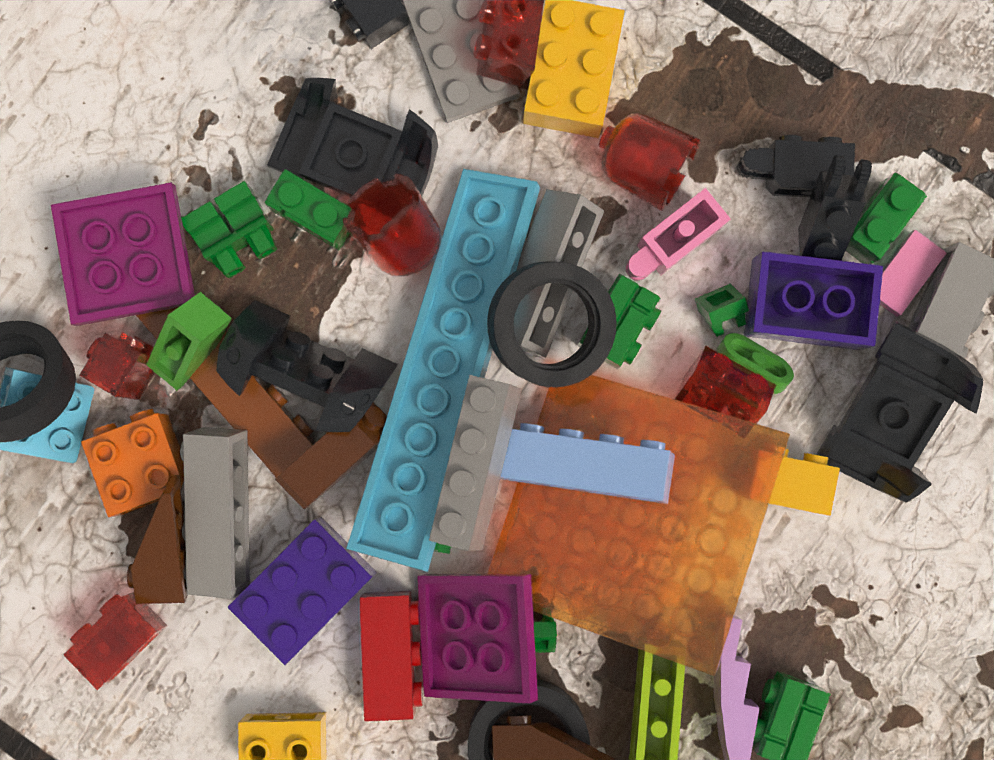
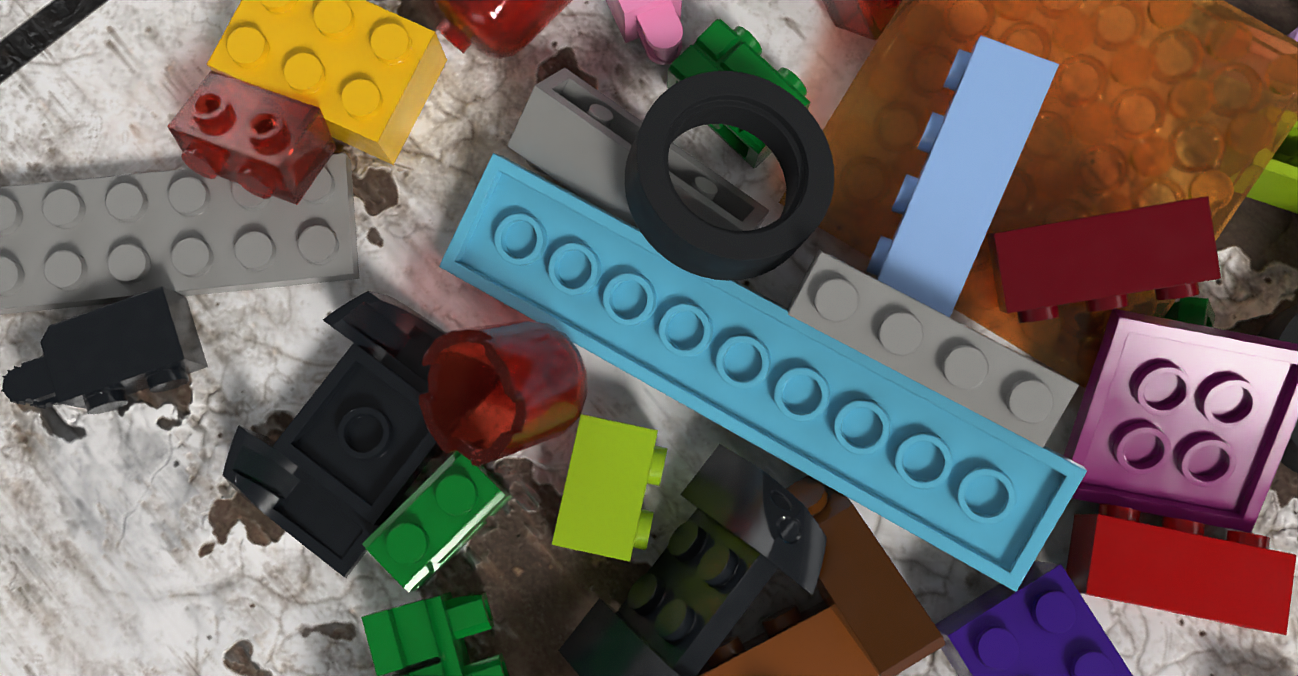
camera: 75 degrees left, 5 degrees down
none -> lime brick [552,414,668,562]
none -> dark red brick [987,196,1221,323]

